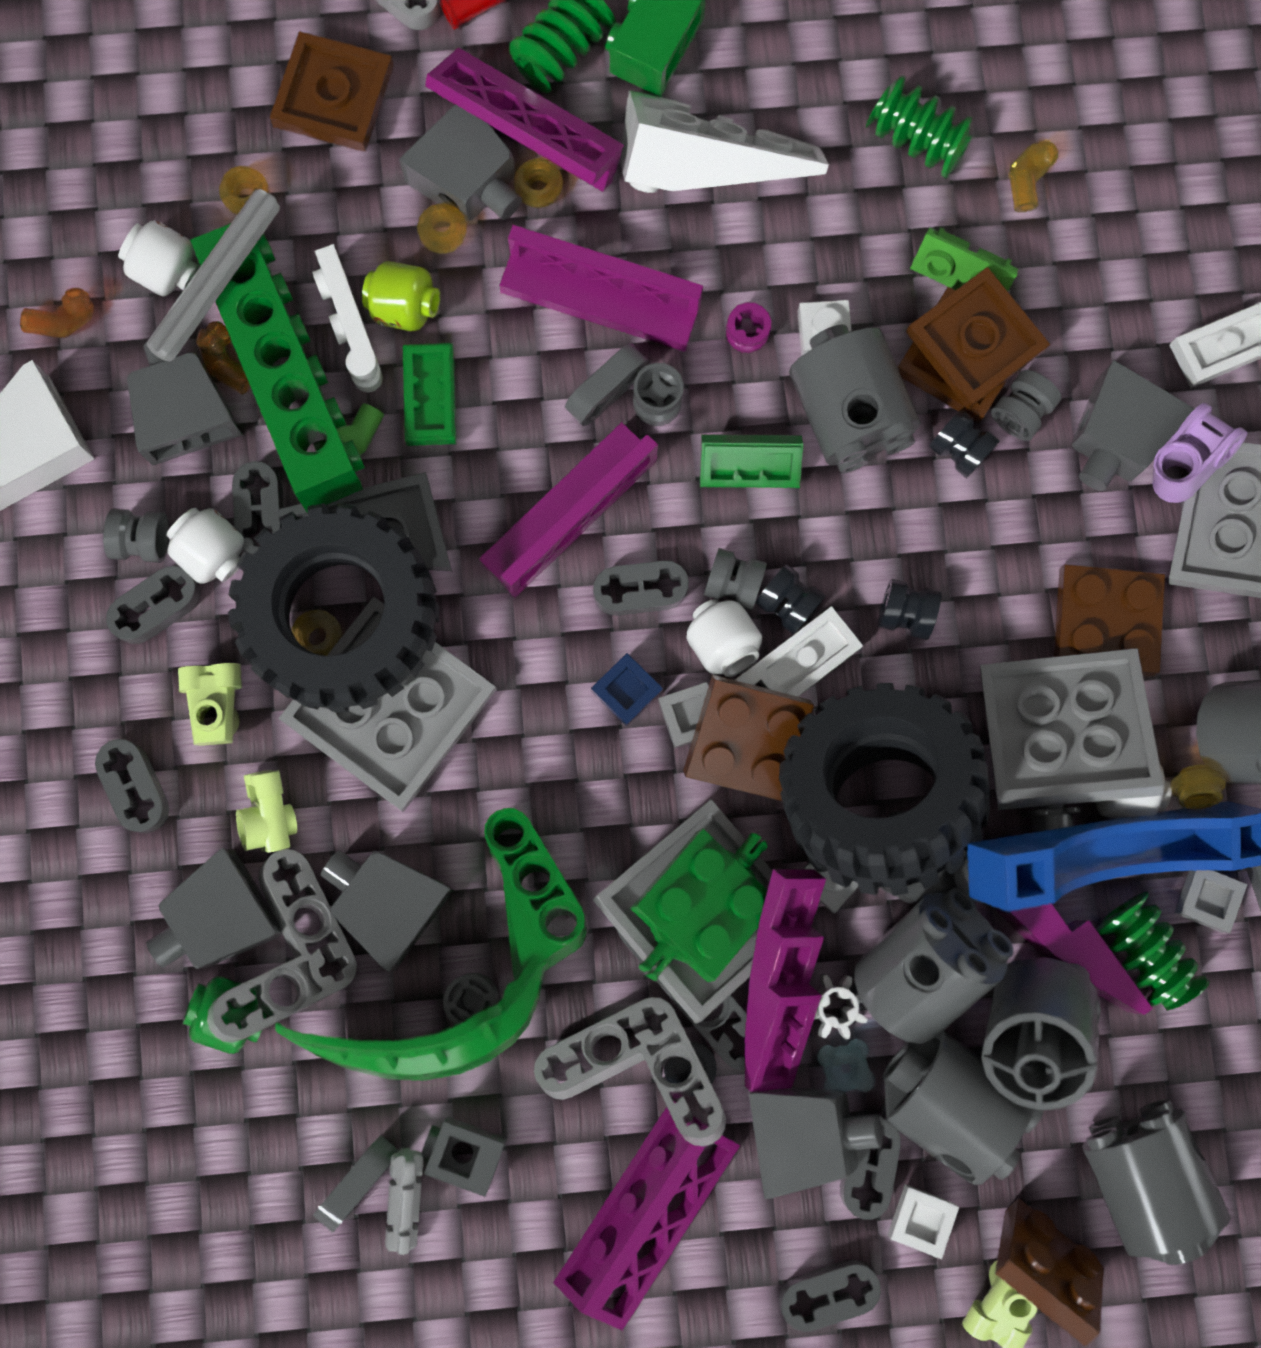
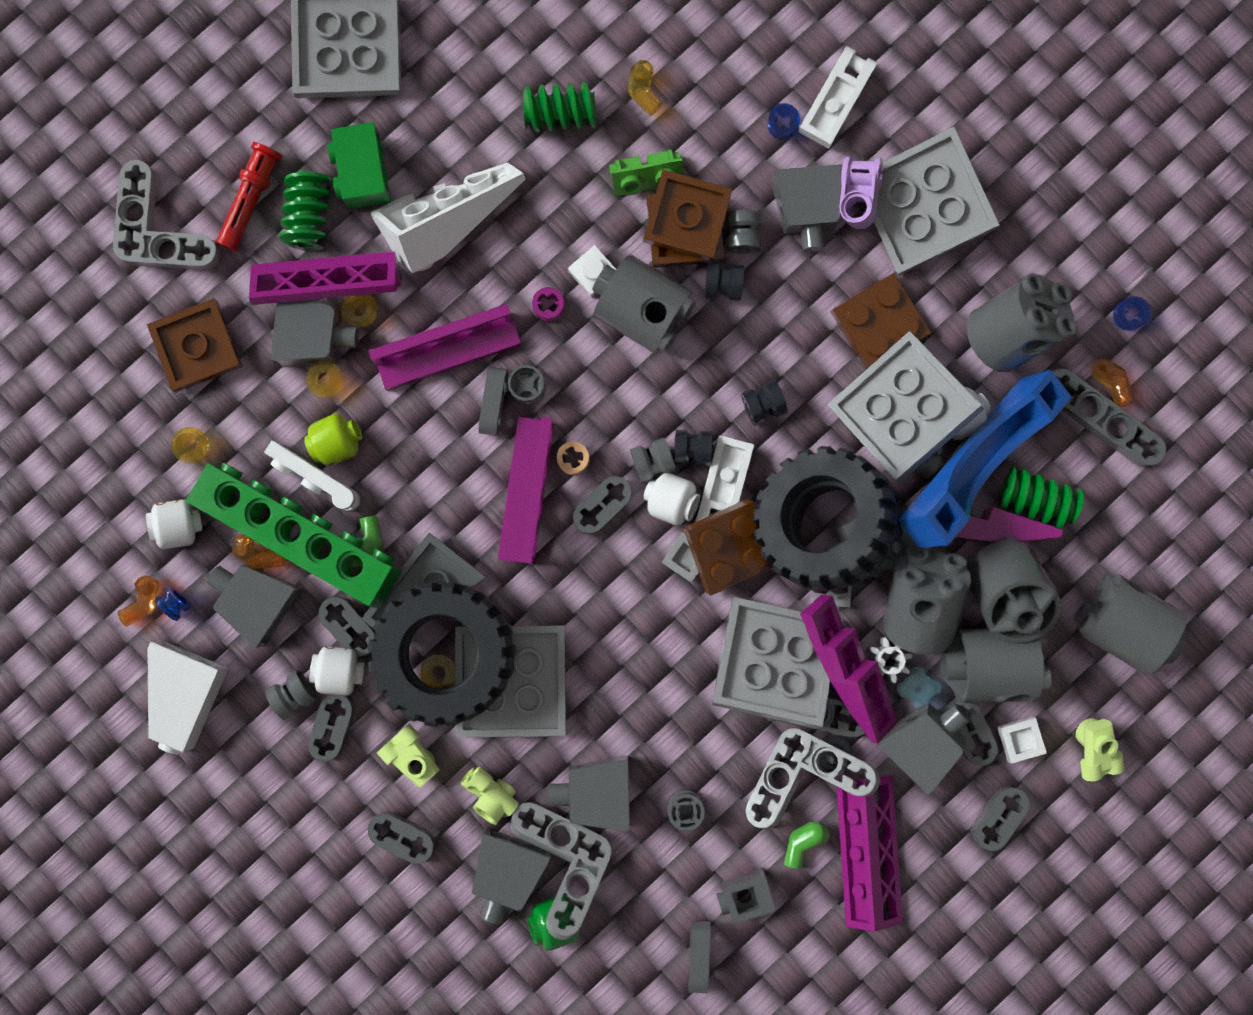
camera: 30 degrees left, 5 degrees up
light grey axle [147,189,280,362] -> none
green piece [275,808,587,1081] -> none
light grey axle [385,1148,423,1255] -> none
green plate [403,343,457,446] -> none
dark blue plate [591,653,663,727] -> none
green plate [630,828,768,982] -> none
green plate [700,434,803,488] -> none
reddish brown plate [995,1198,1104,1347] -> none
clear yellow plate [1170,765,1226,809] -> none
light grey plate [1174,870,1247,933] -> none
none -> clear blue bush [154,586,191,621]
none -> light nougat bush [557,441,589,475]
none -> clear blue bush [767,103,800,140]
none -> bright green arm [784,822,829,869]

